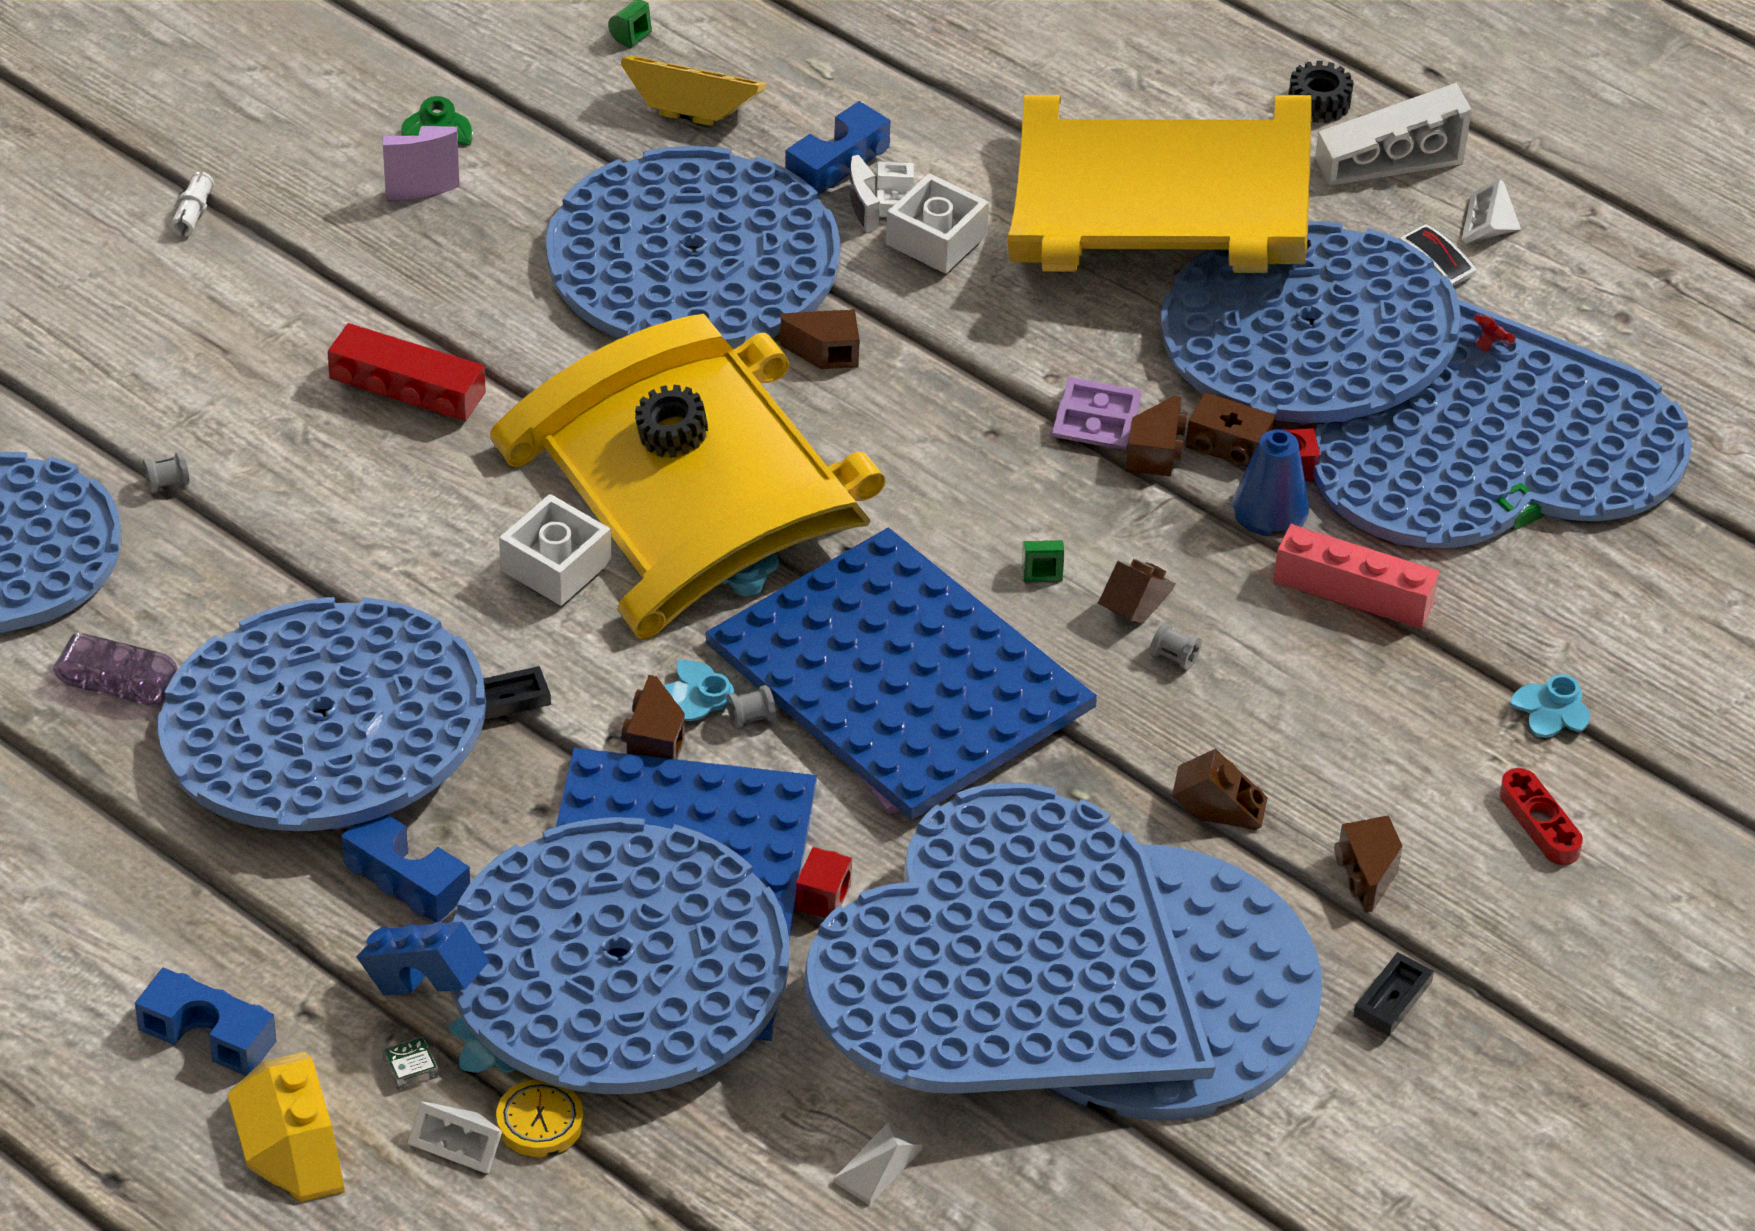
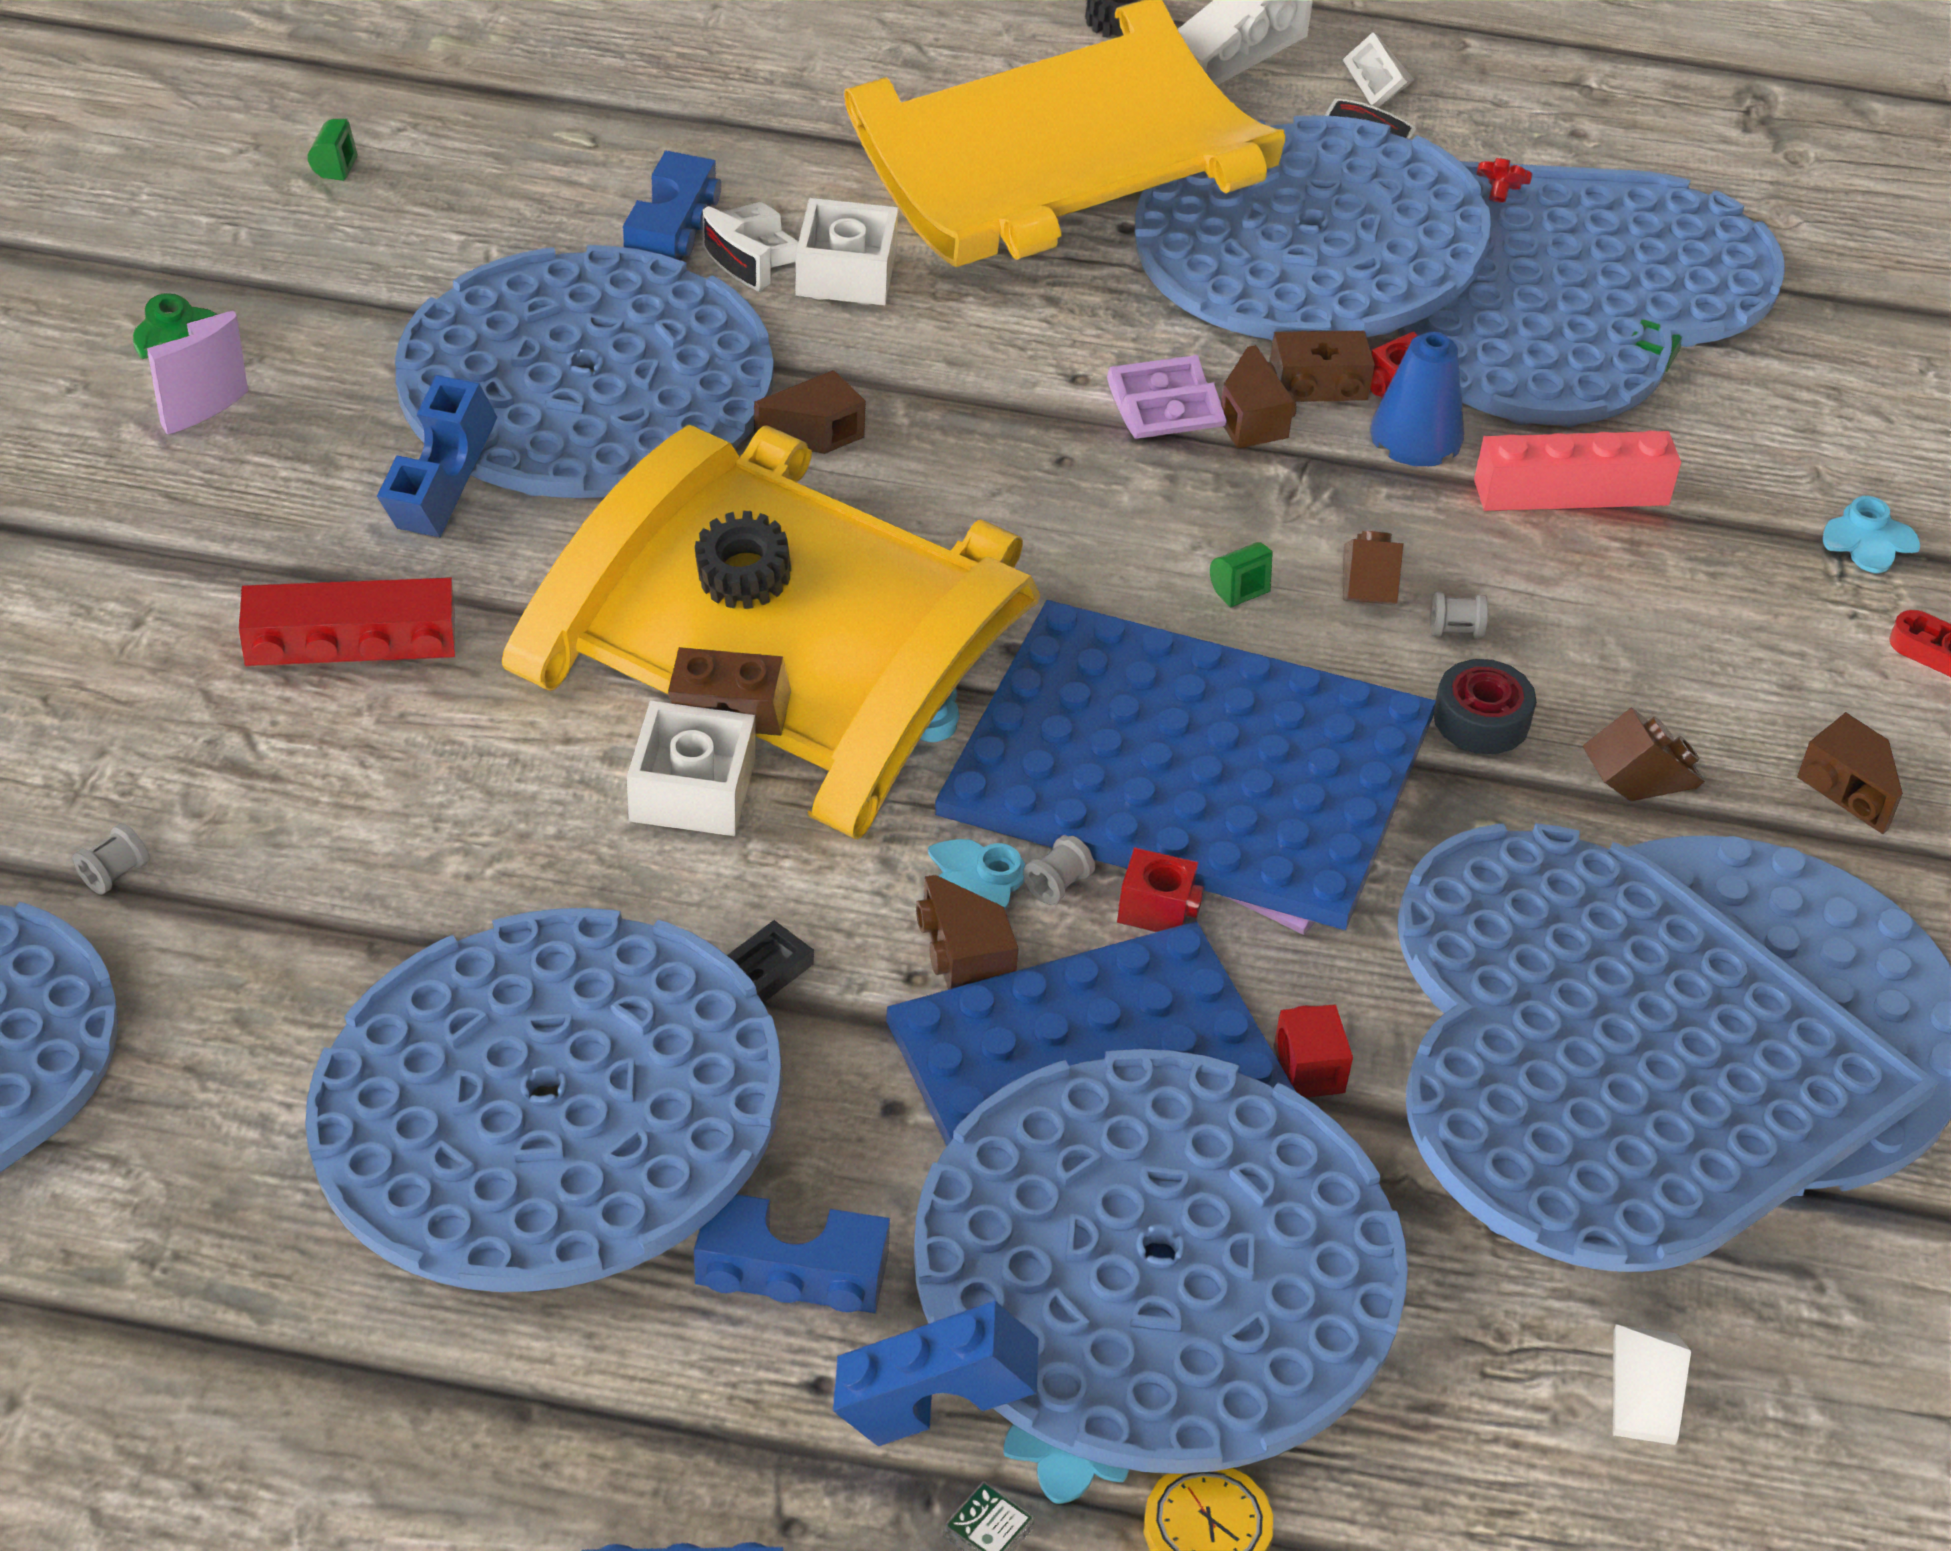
camera: 30 degrees left, 0 degrees up
clear purple beam [53,633,178,706] -> none
yellow wedge [621,55,767,125] -> none
none -> blue arch [377,375,498,538]
none -> reddish brown brick [668,647,791,736]
none -> red brick [1117,847,1204,932]
none -> black wheel [1434,659,1537,754]

